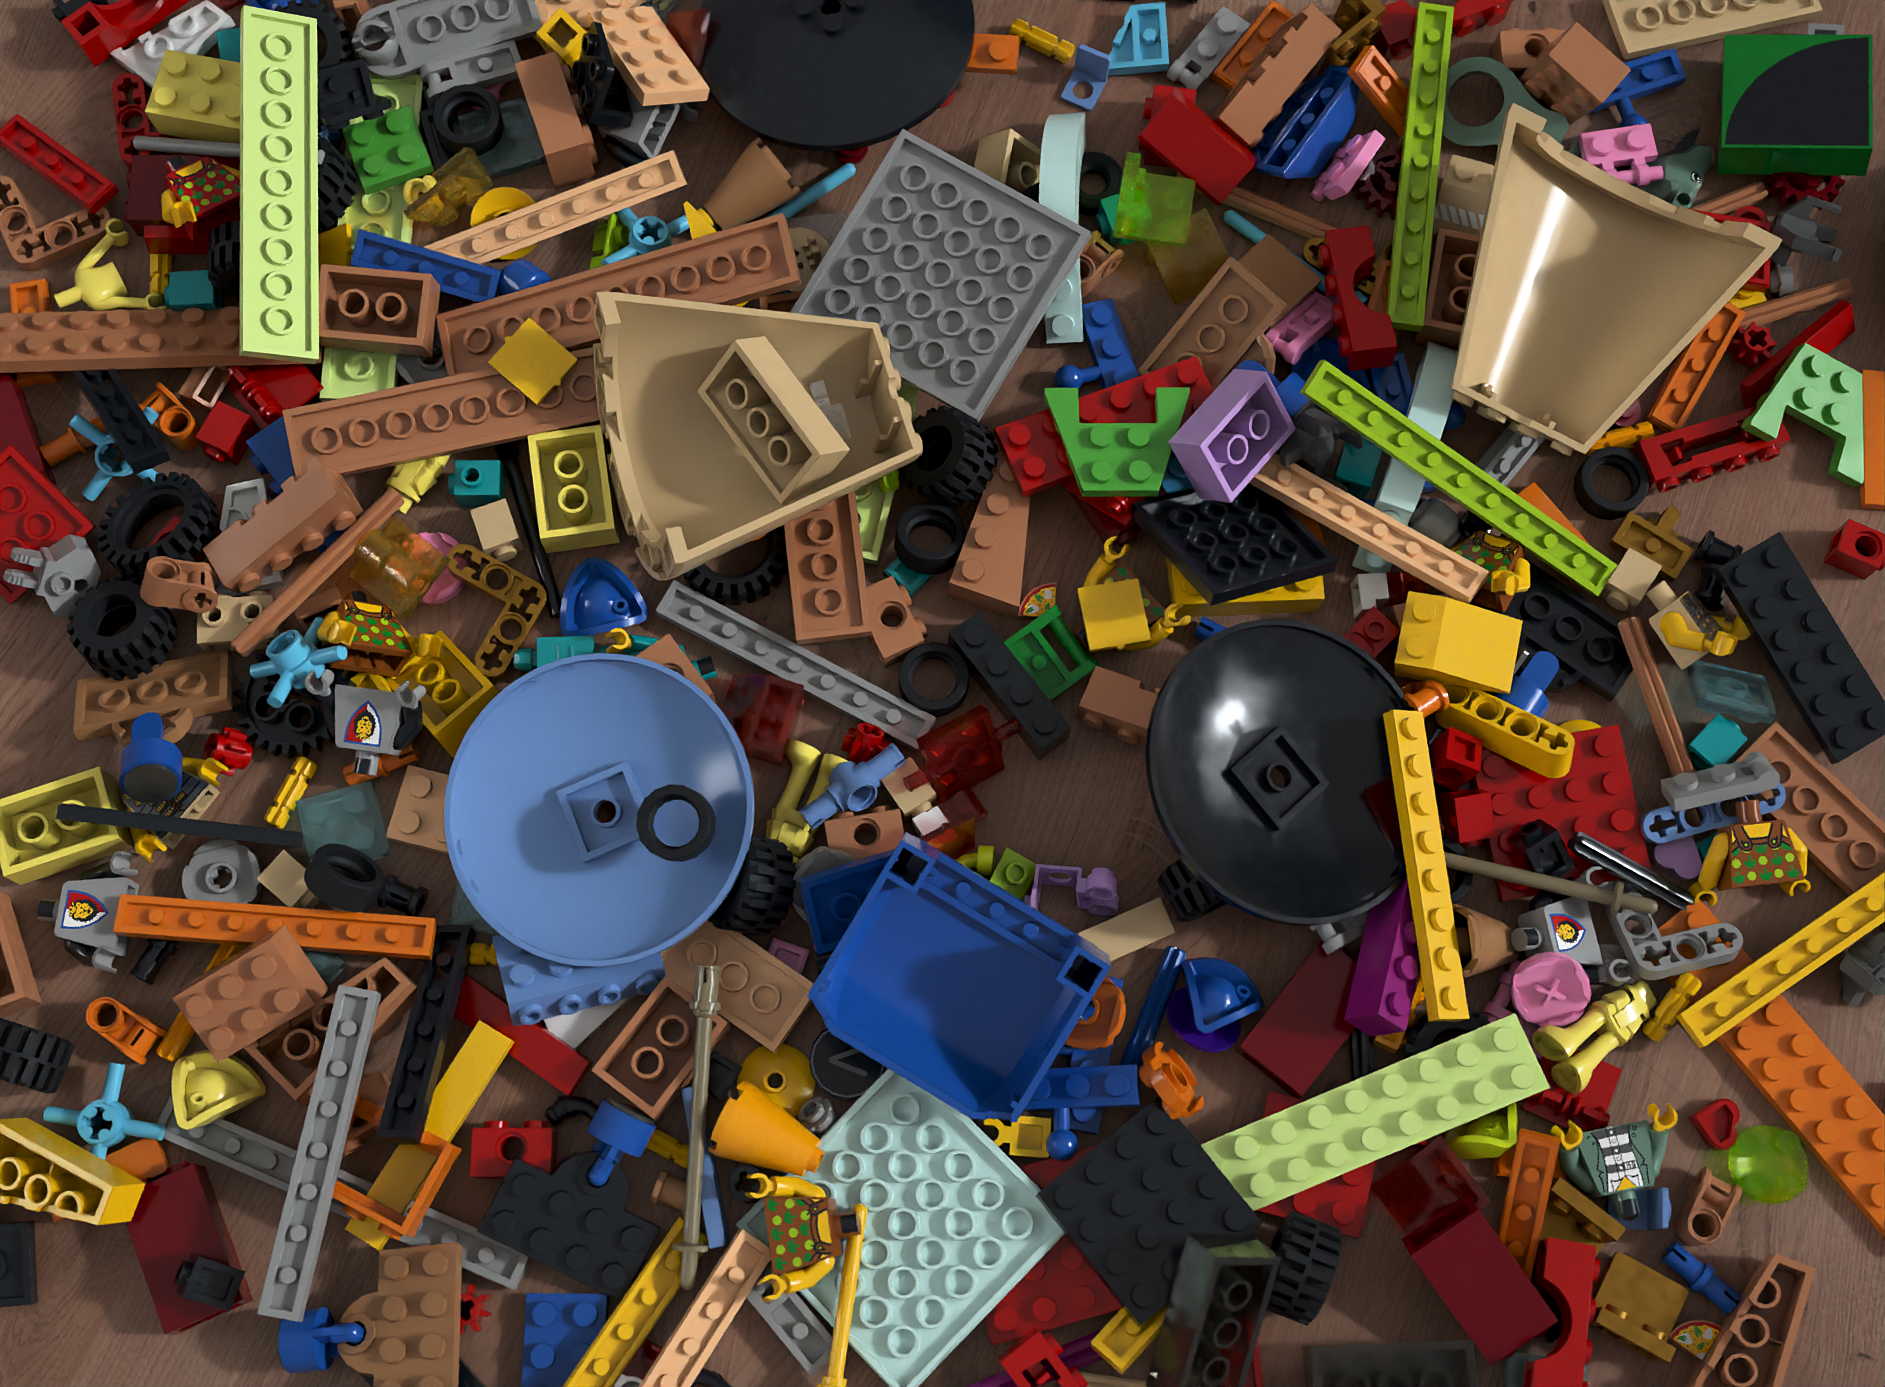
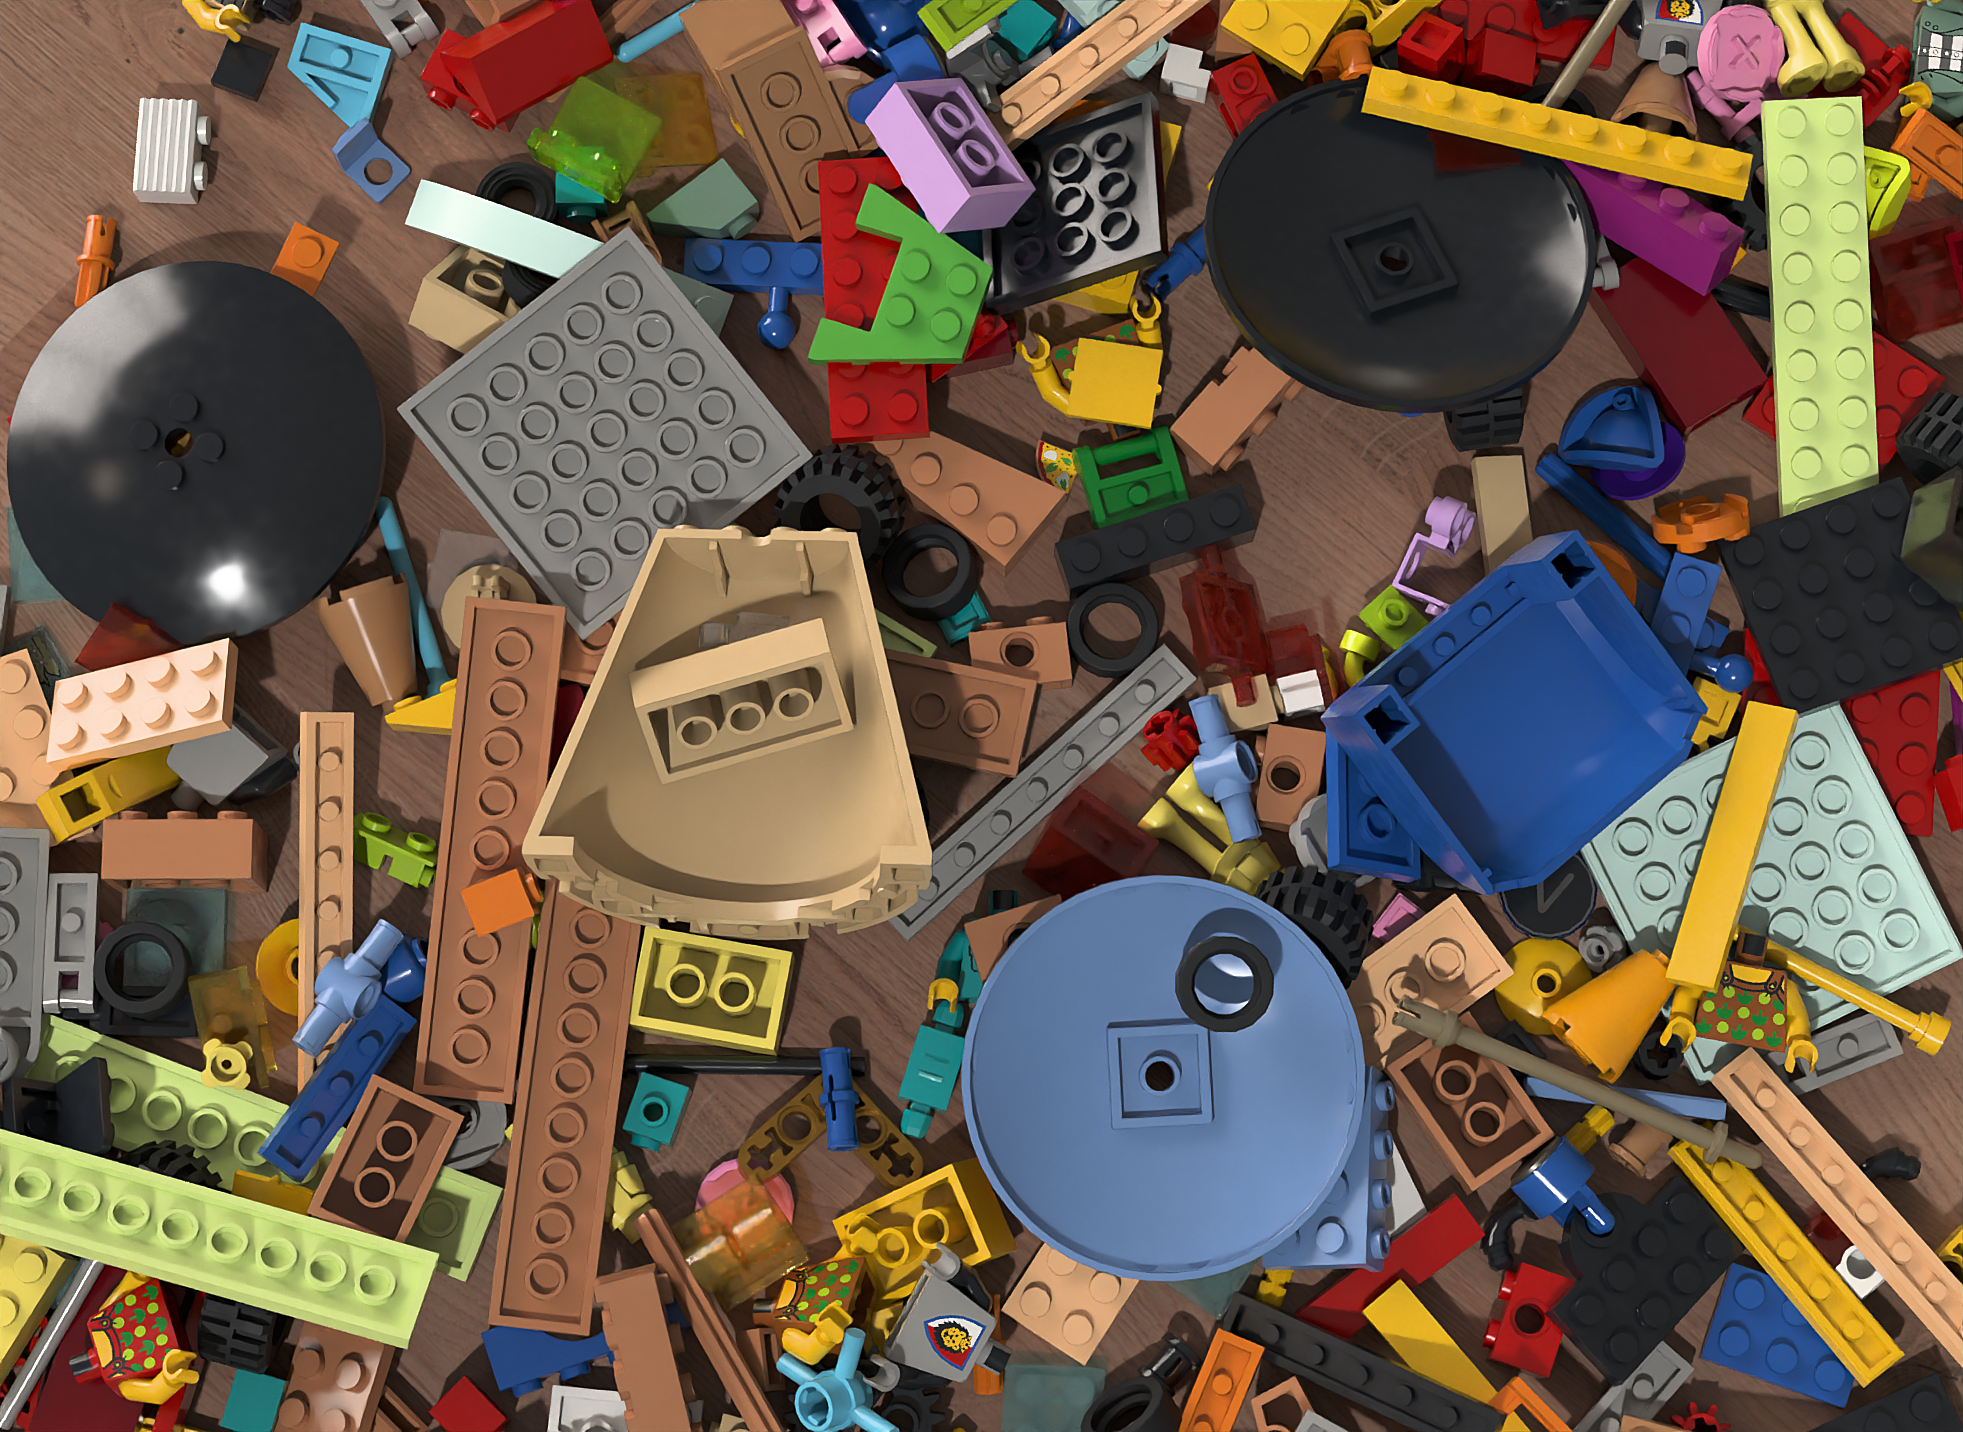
camera: 65 degrees left, 5 degrees up
red hinge [227,364,324,429] -> none
bright green plate [342,105,435,195] -> none
tan brick [470,498,525,562] -> none
yellow piece [488,318,578,406] -> none
blue hat [560,557,649,637] -> none
black bracket [572,22,633,128] -> none
medium azure bar [602,207,689,266] -> none
yellow axle [1009,19,1075,63] -> none
none -> medium blue pin [291,919,405,1058]
none -> orange brick [460,866,543,938]
none -> sand green slope [646,158,760,240]
none -> blue pin [819,1047,860,1152]
none -> yellow tile [1665,701,1799,993]

